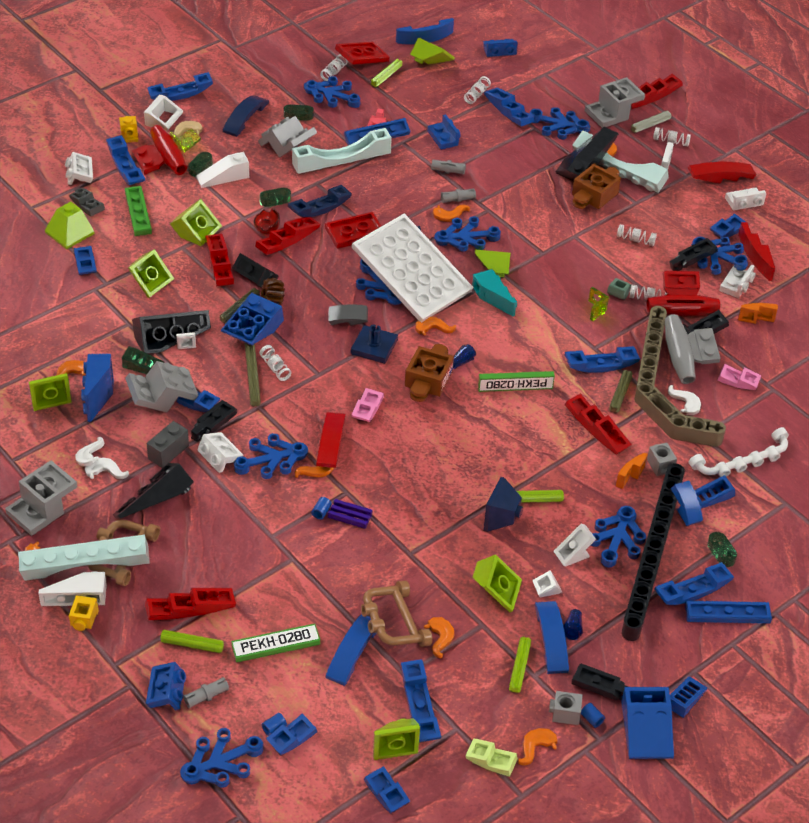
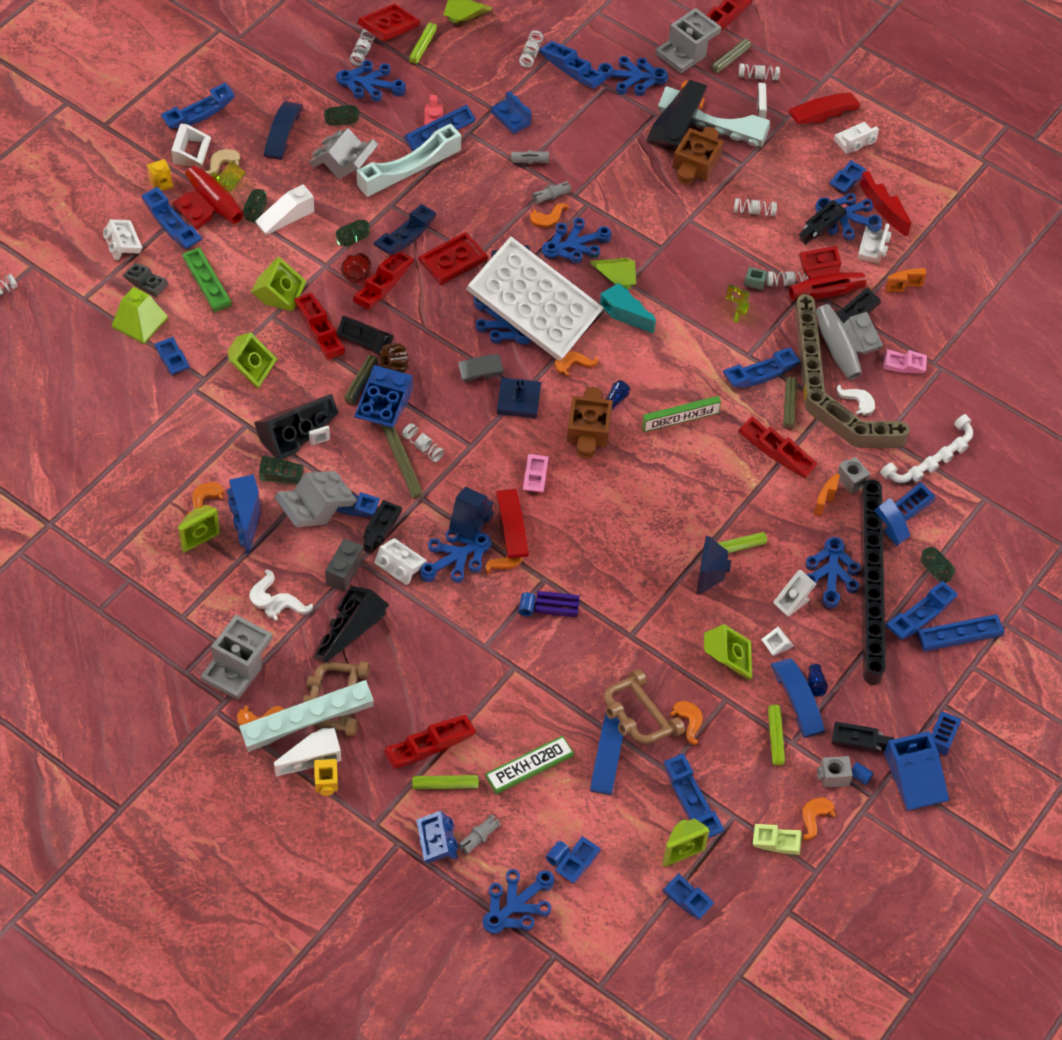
camera: 15 degrees left, 10 degrees up
none -> dark blue brick [449,486,494,539]

